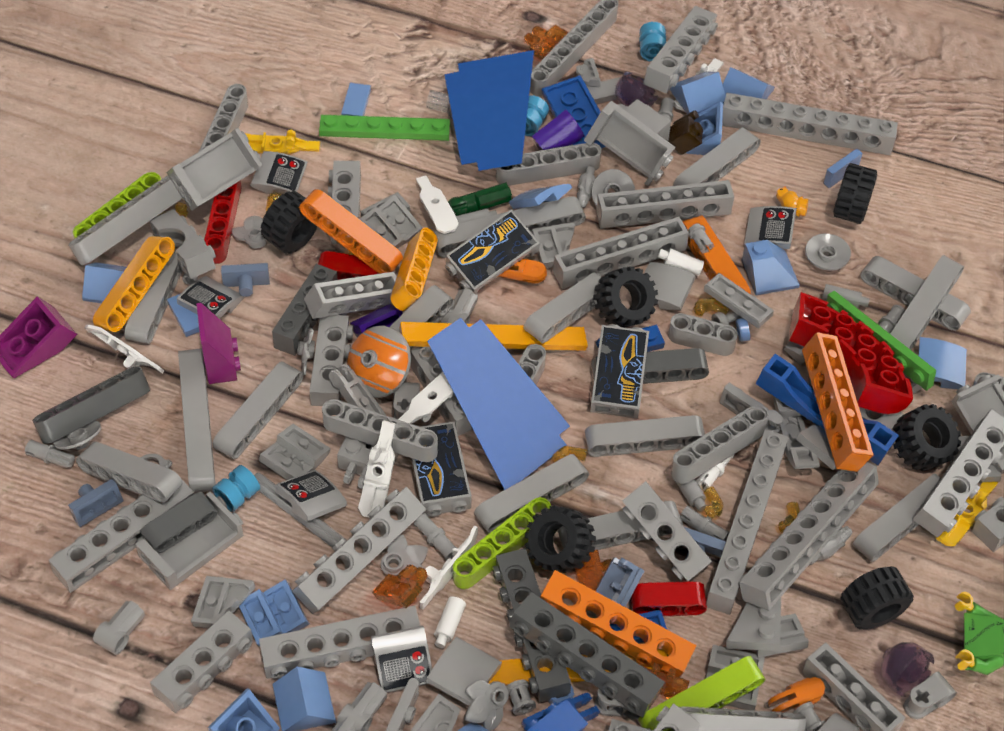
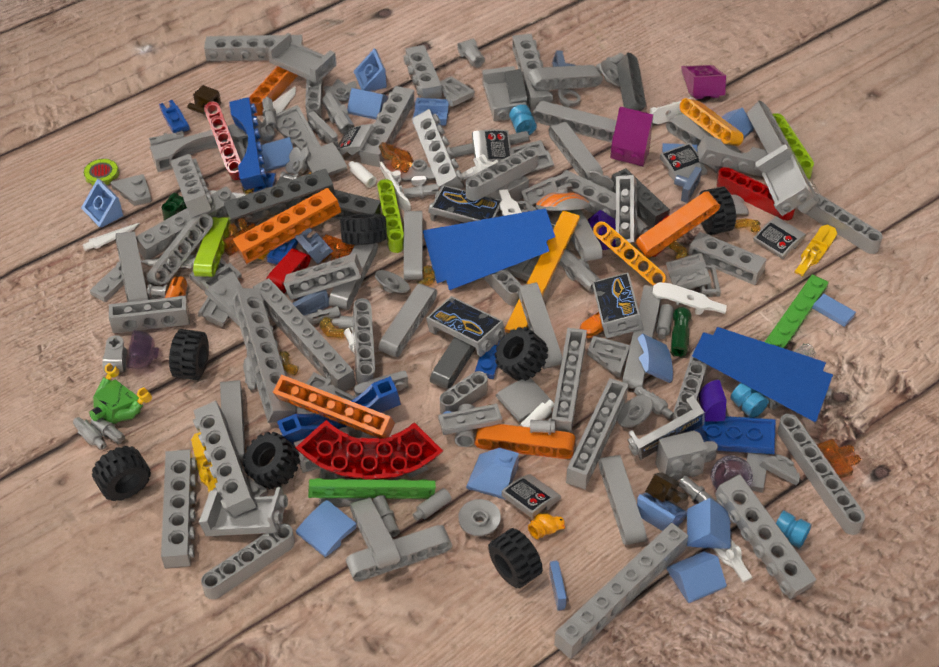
camera: 125 degrees right, 5 degrees down
none -> light grey dish [375,270,410,293]

